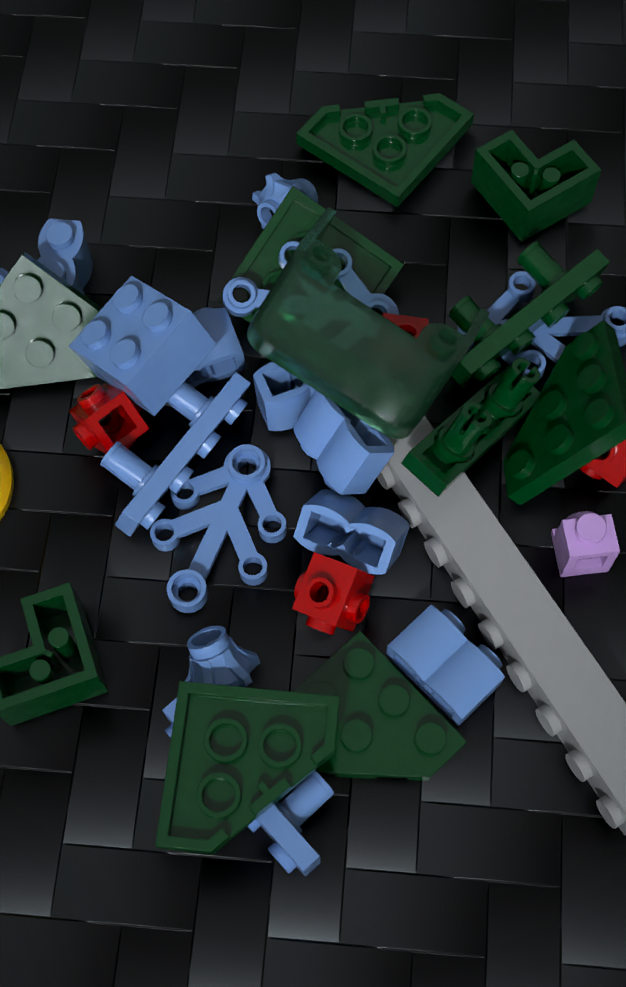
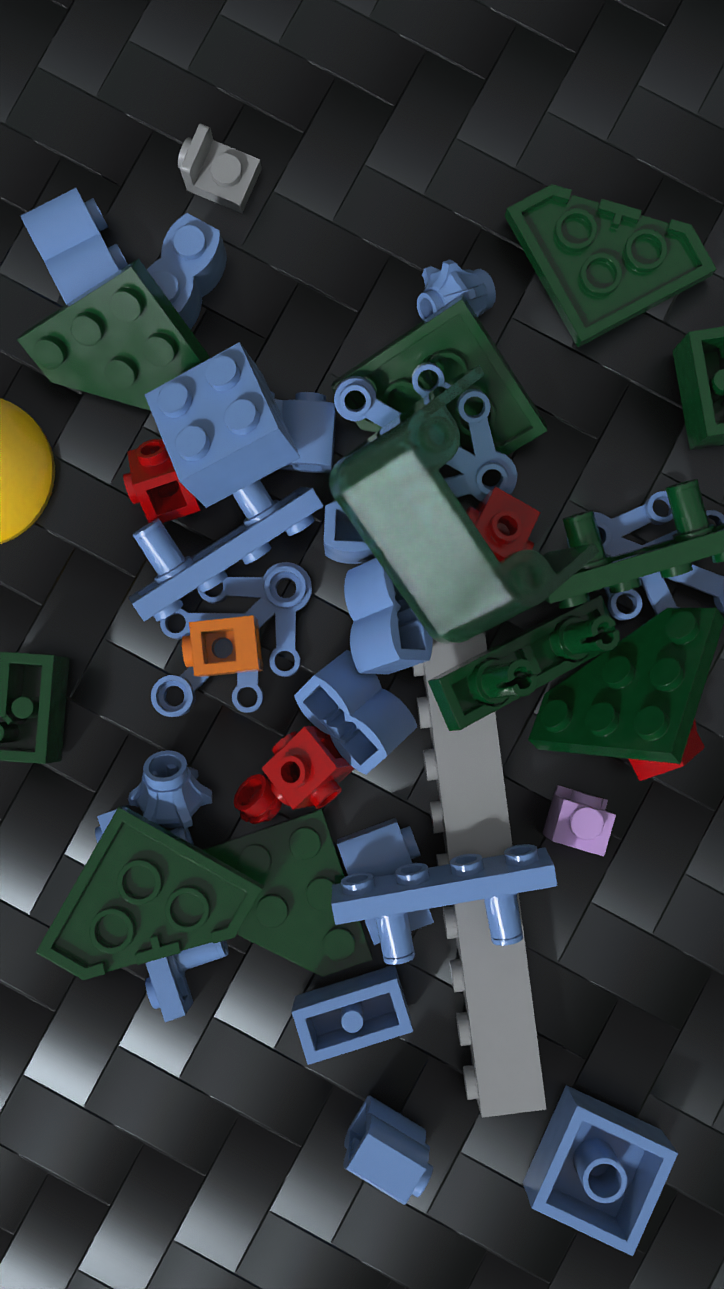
camera: 20 degrees right, 20 degrees up
none -> light grey bracket [178,123,262,213]
none -> orange brick [182,615,263,677]
none -> red plate [234,774,282,824]
none -> medium blue brick [291,965,413,1065]
none -> medium blue plate [331,844,557,965]
none -> medium blue brick [343,1095,433,1205]

